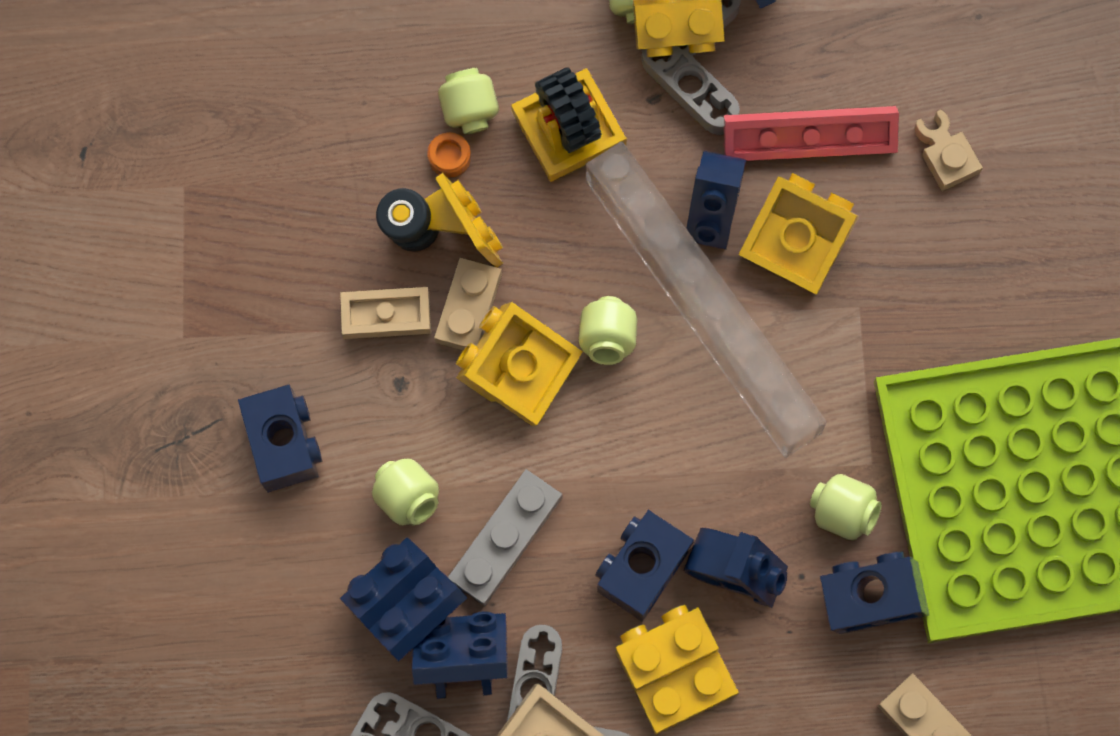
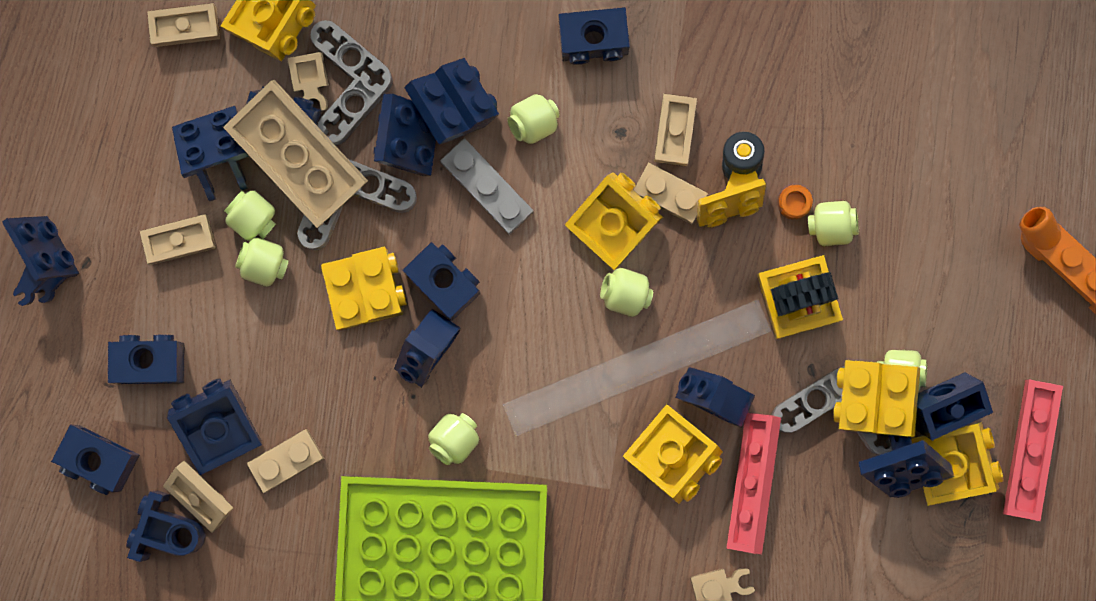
camera: 100 degrees right, 10 degrees up
dark blue brick [820,552,930,634] -> none

